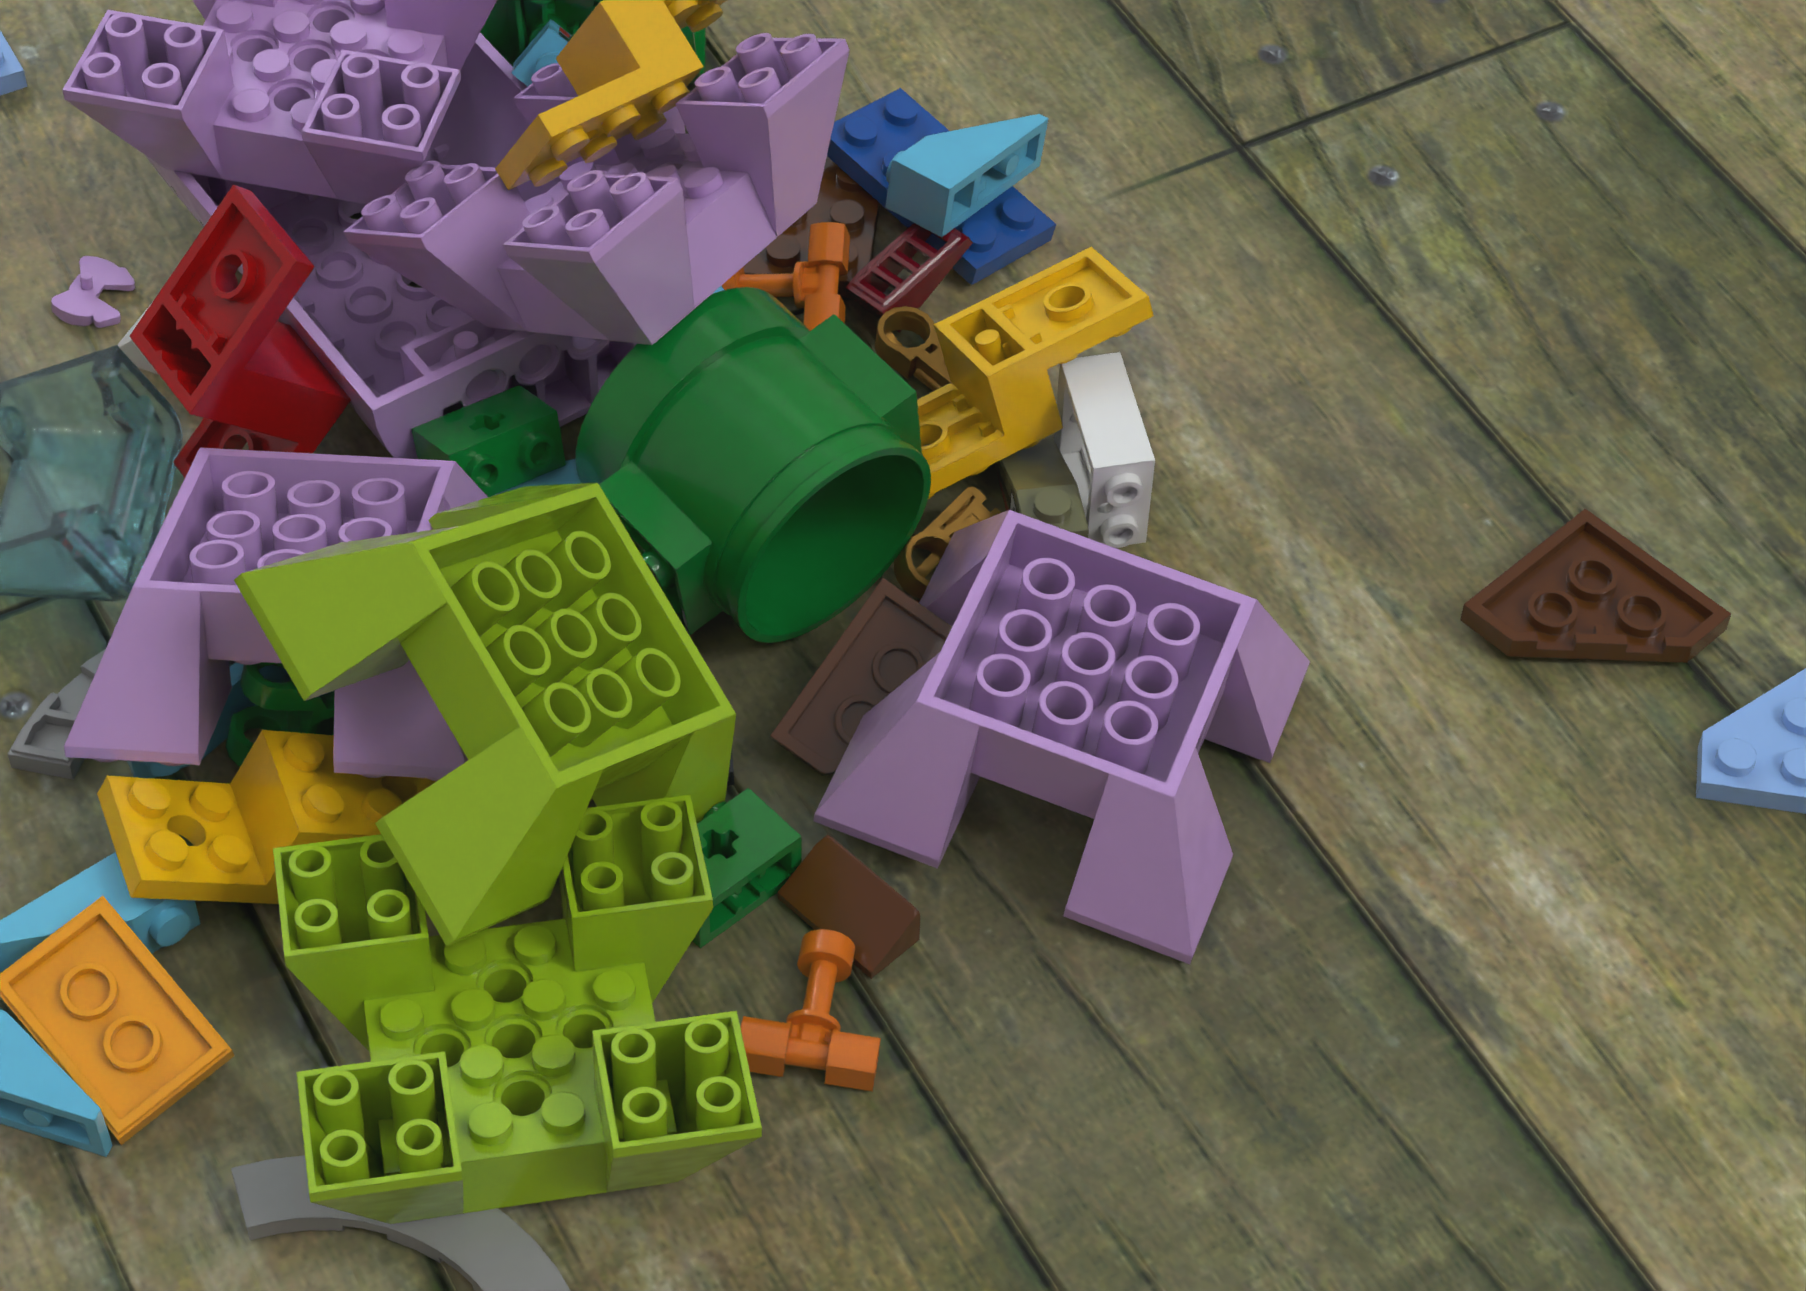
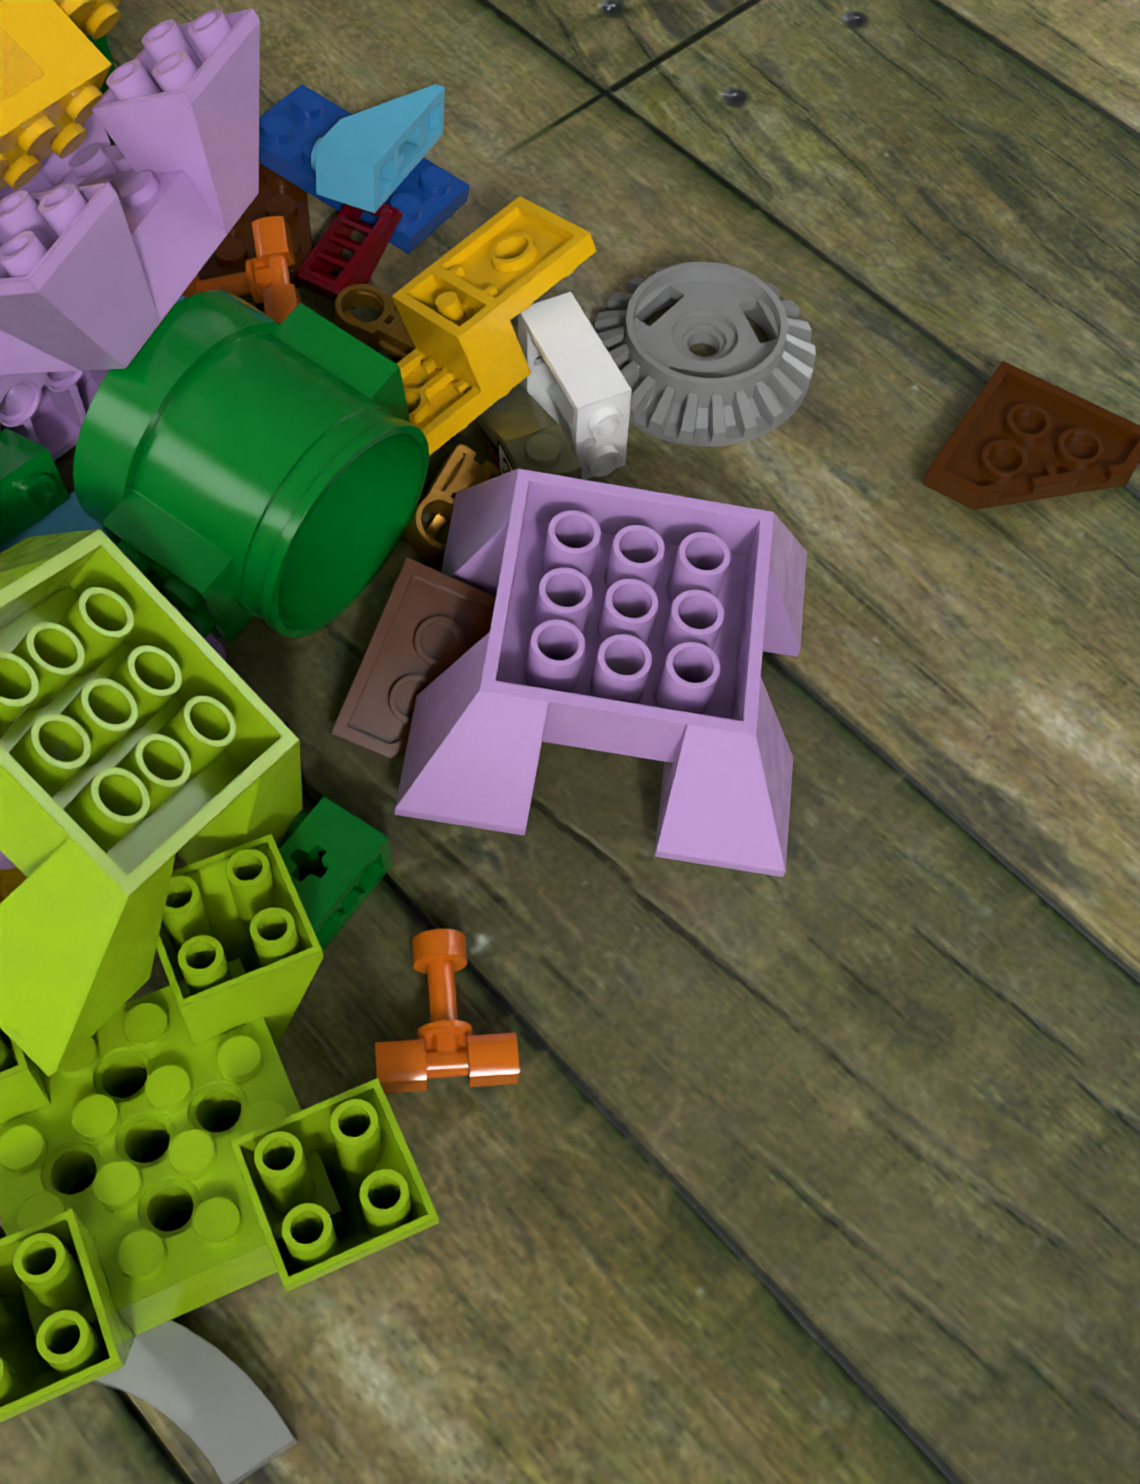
camera: 15 degrees left, 10 degrees up
reddish brown slope [778,834,920,979] -> none
none -> light grey gear [594,261,816,447]

